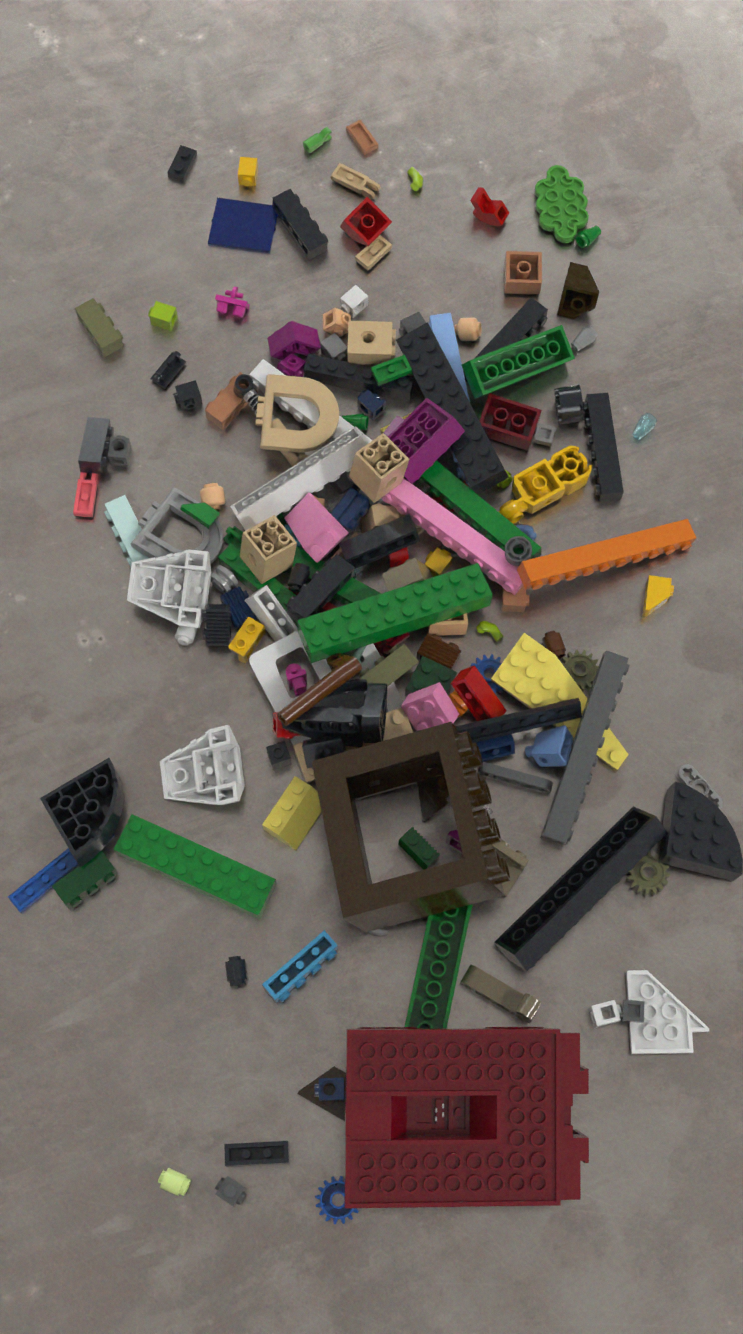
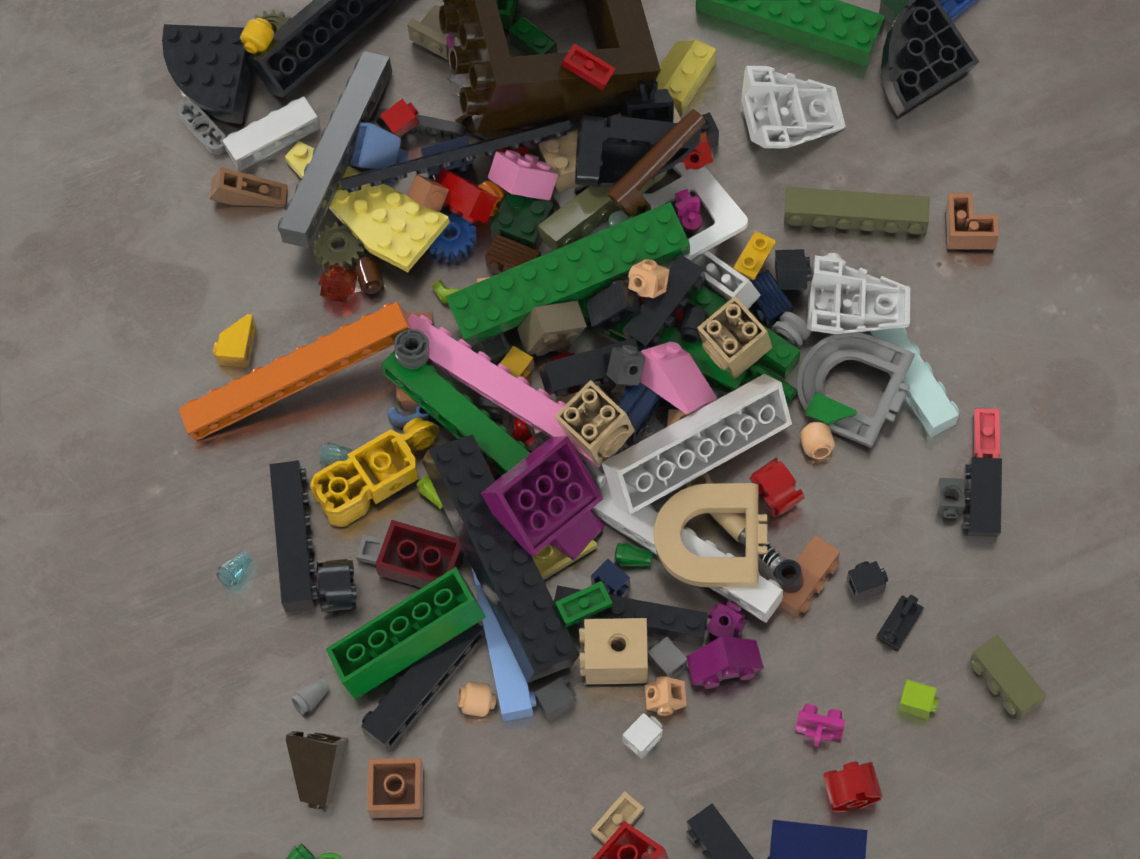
camera: 175 degrees left, 5 degrees down
none -> medium nougat slope [209,167,287,207]
none -> white brick [223,97,320,172]
none -> yellow head [240,18,275,54]
none -> clear red brick [318,265,358,304]
none -> clear light blue cone [320,442,354,466]
none -> red brick [380,98,420,137]
none -> nougat brick [407,174,449,211]
none -> red plate [561,43,616,90]
none -> black brick [586,280,641,332]
none -> dark grey brick [606,345,645,385]
none -> light nougat brick [628,259,670,298]
none -> red brick [749,458,805,517]
none -> olive brick [784,187,930,234]
none -> red brick [822,761,883,813]
none -> nougat brick [946,193,999,249]

